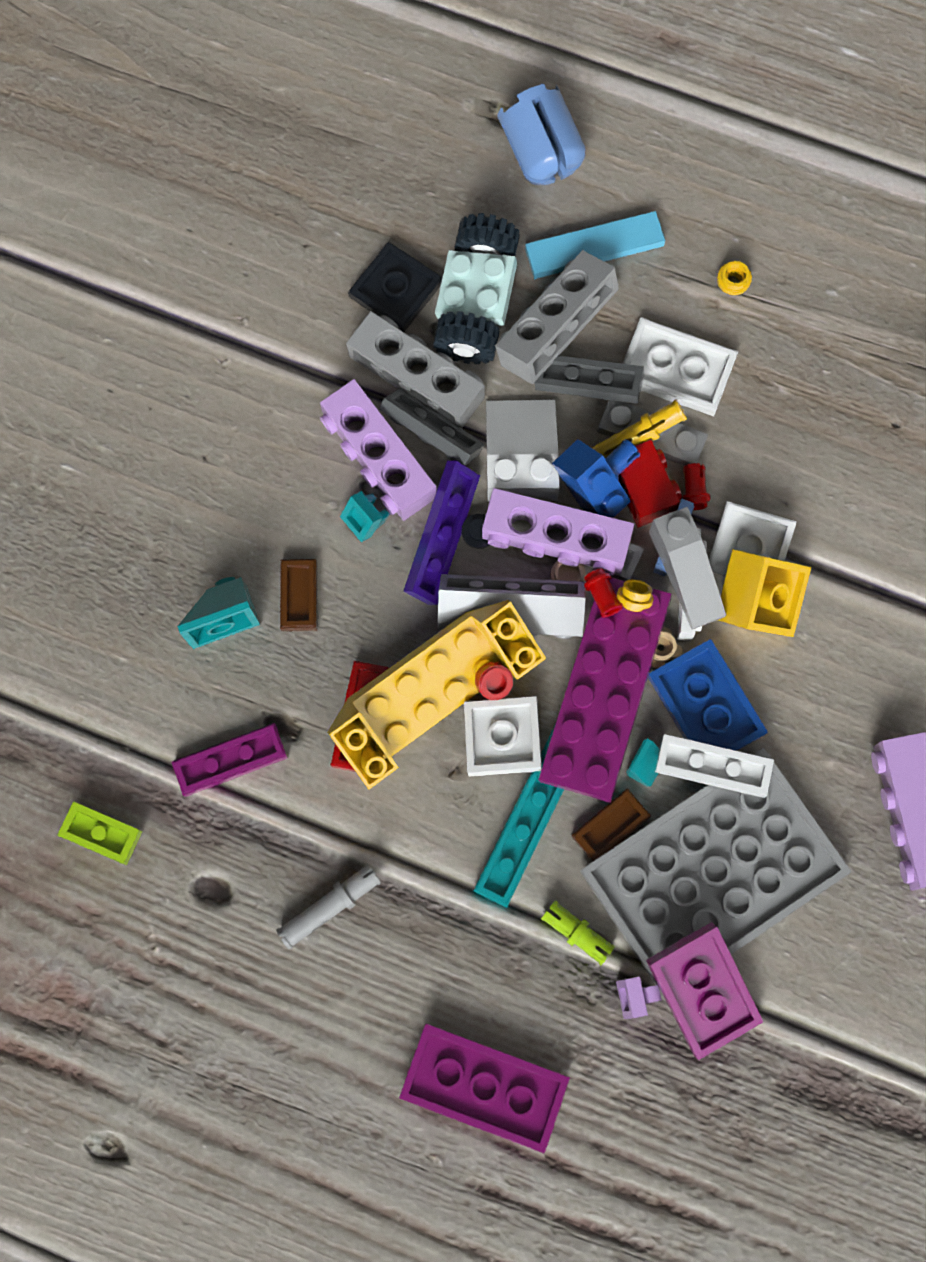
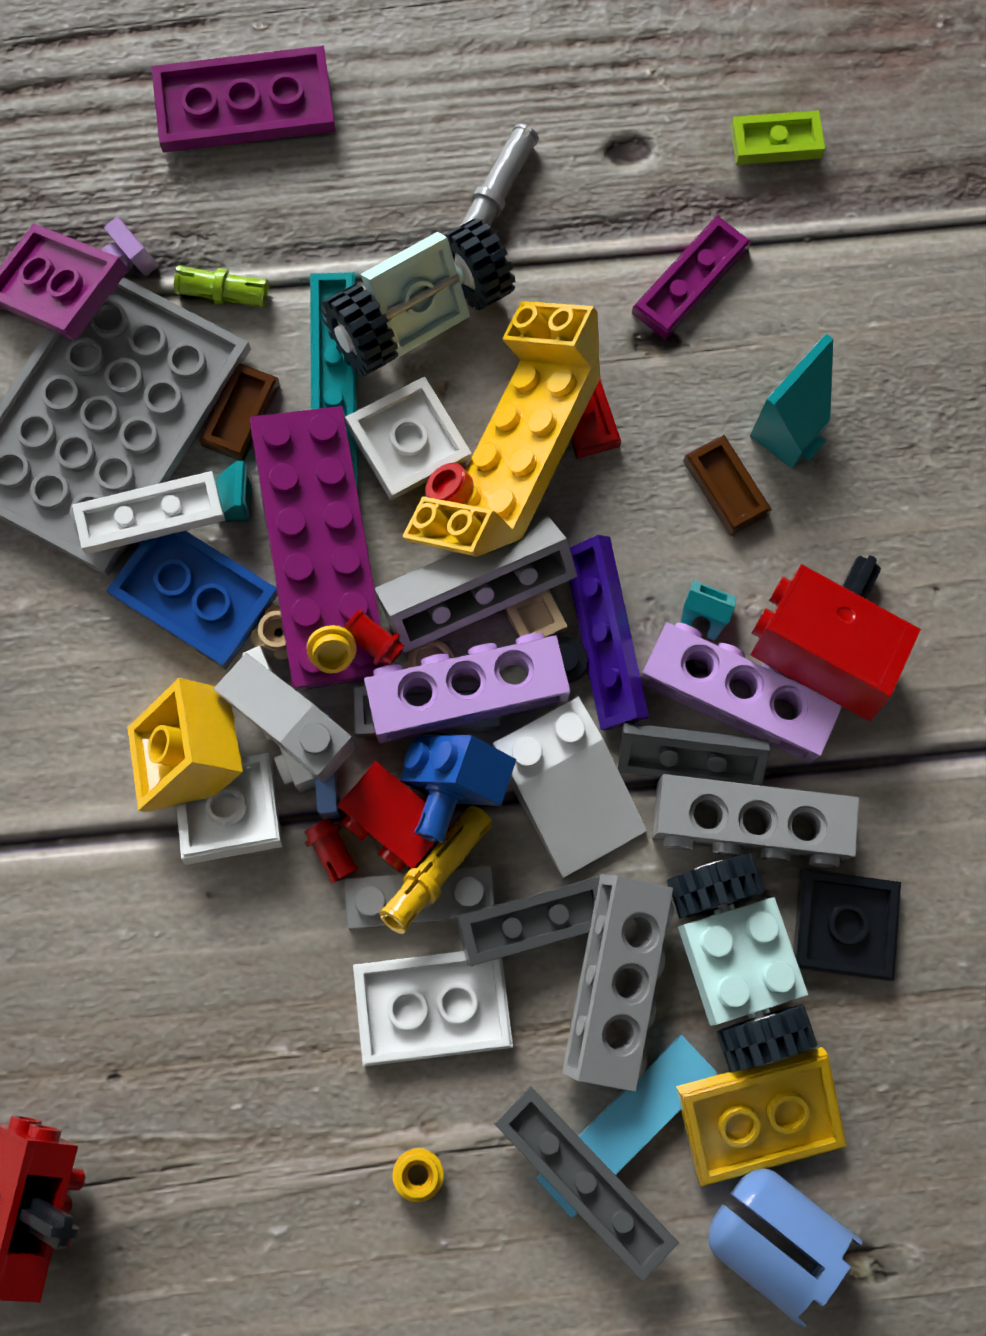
camera: 145 degrees right, 0 degrees up
none -> plate [321,219,516,377]
none -> dark grey plate [494,1086,679,1282]
none -> tan plate [504,589,568,638]
none -> yellow tile [676,1047,847,1187]
none -> red piece [750,555,921,722]

